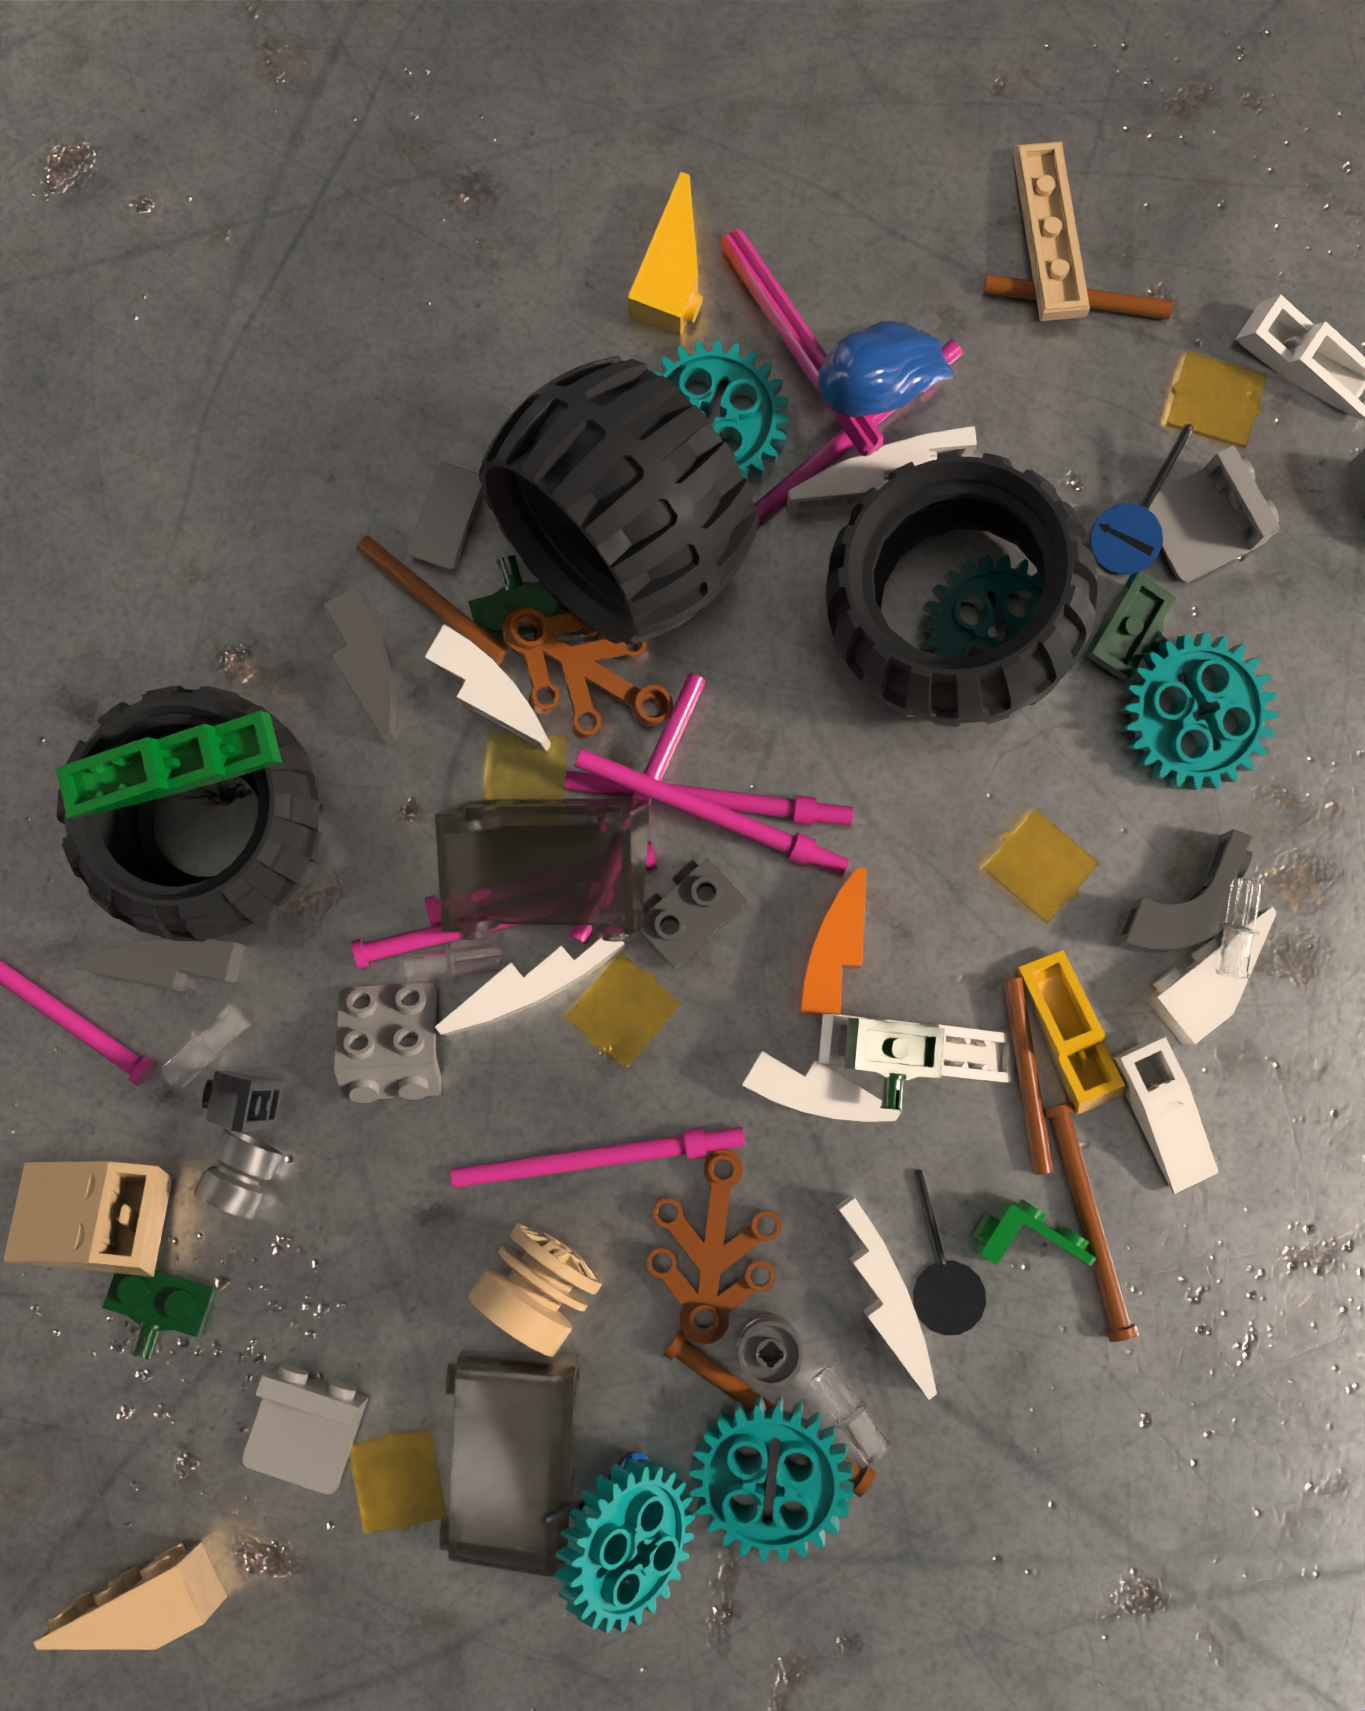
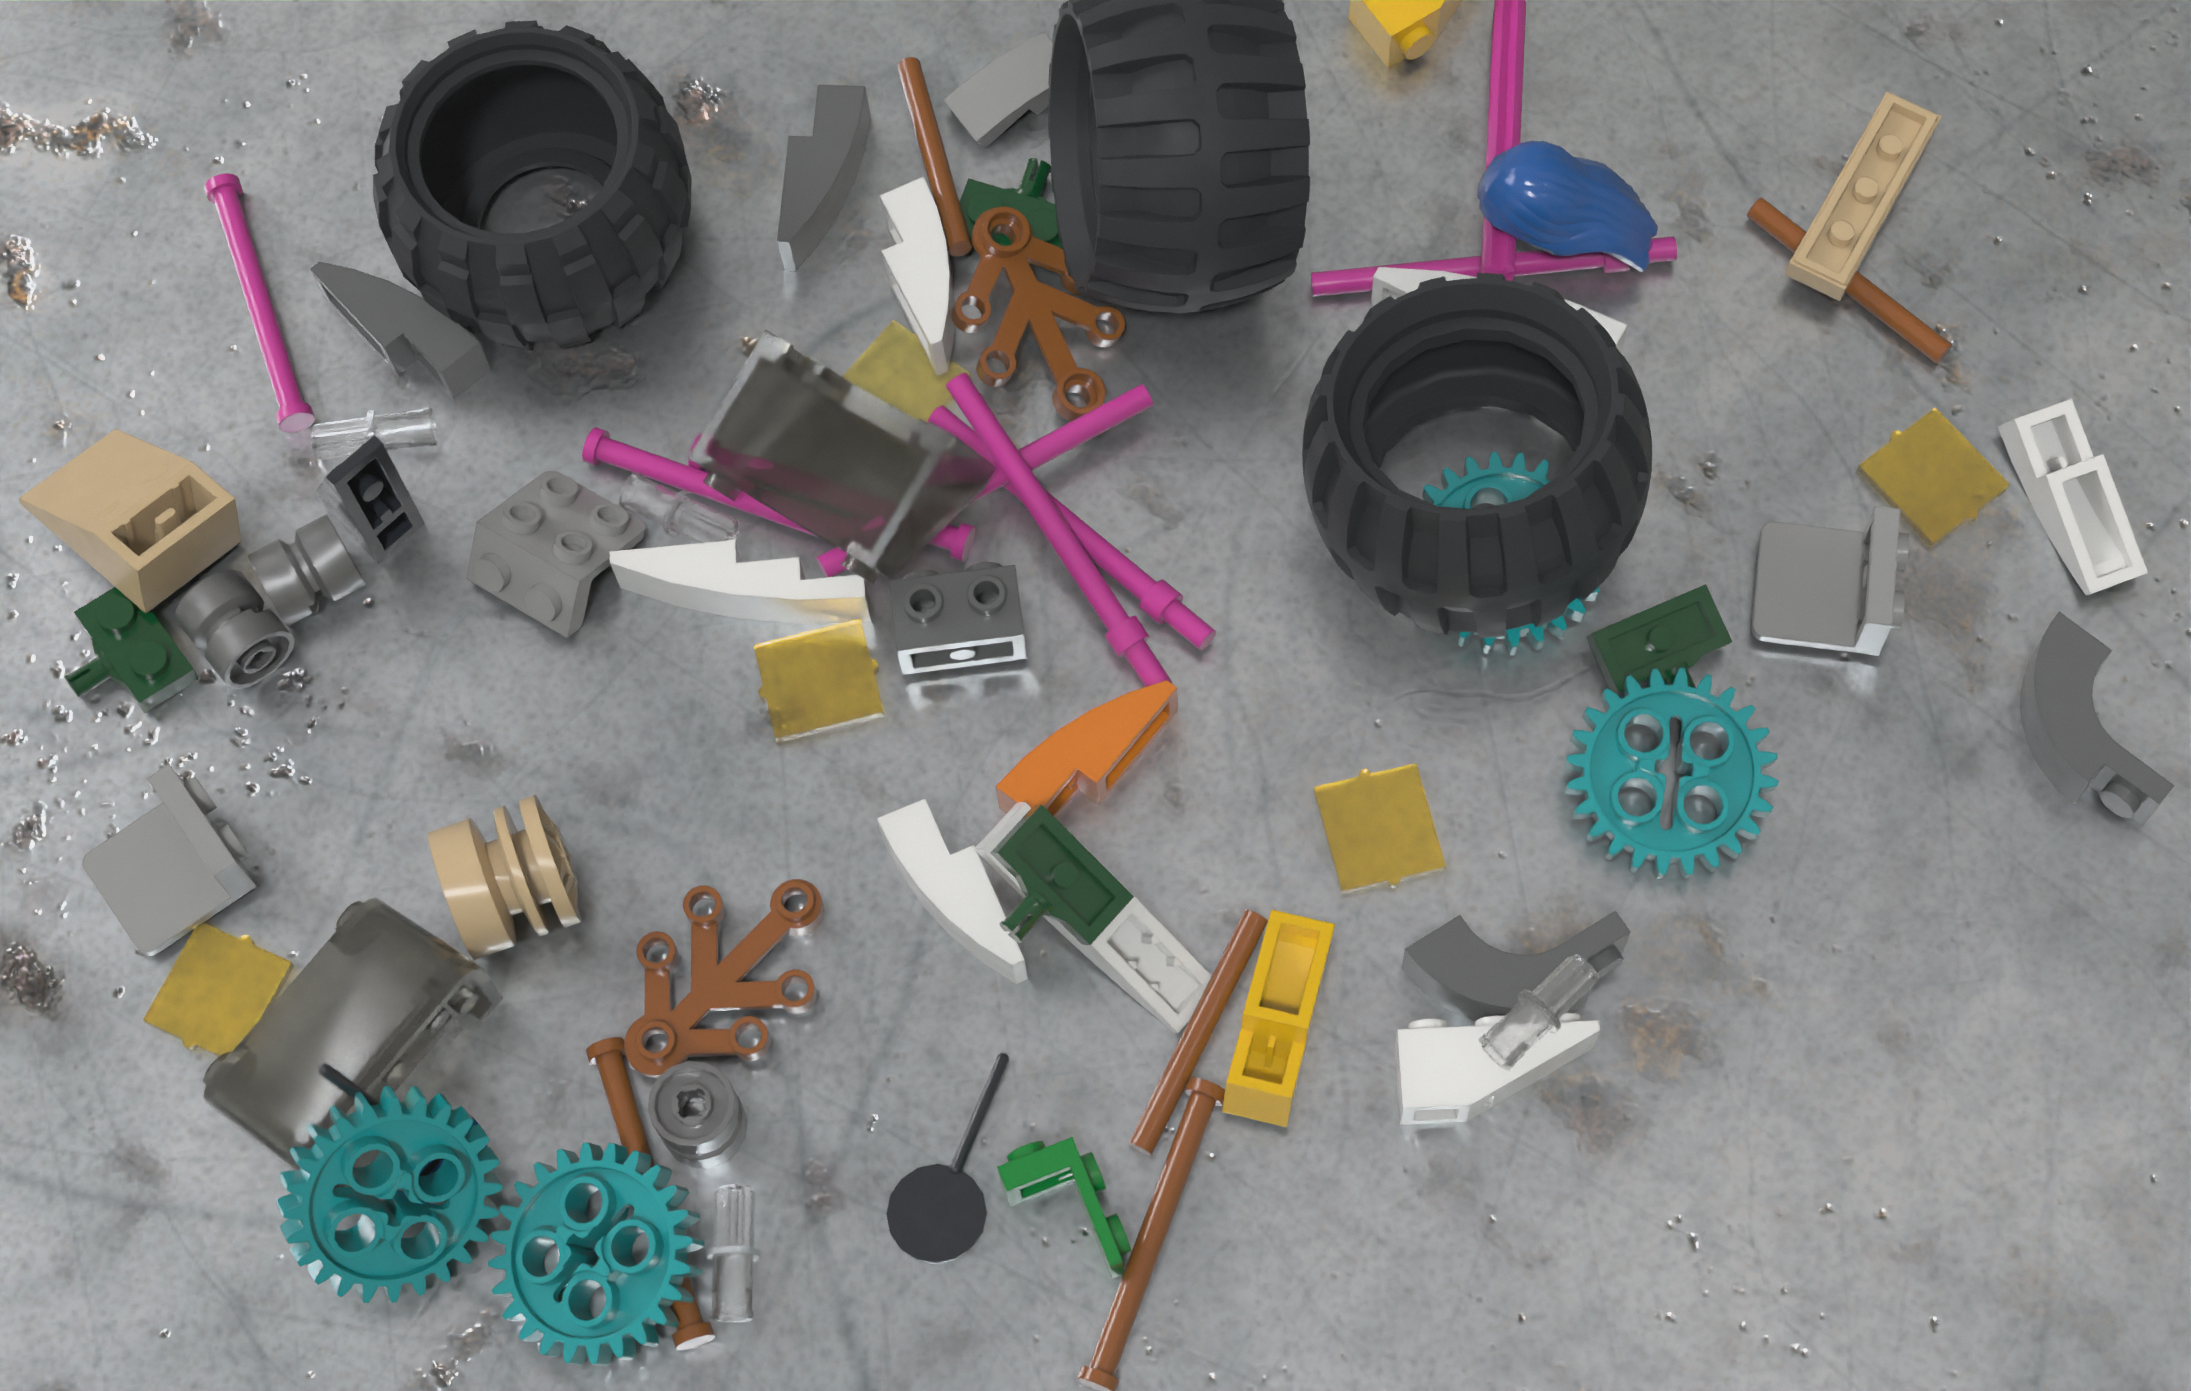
camera: 40 degrees right, 15 degrees down
green slope [55,711,282,819] -> none
dark pink bar [450,1127,745,1188] -> none
teal gear [652,339,790,480] -> none
white slope [835,1195,937,1400] -> none
blue piece [1091,424,1193,575] -> none
white slope [1112,1037,1219,1194] -> none
none -> flat silver wheel [175,569,294,689]

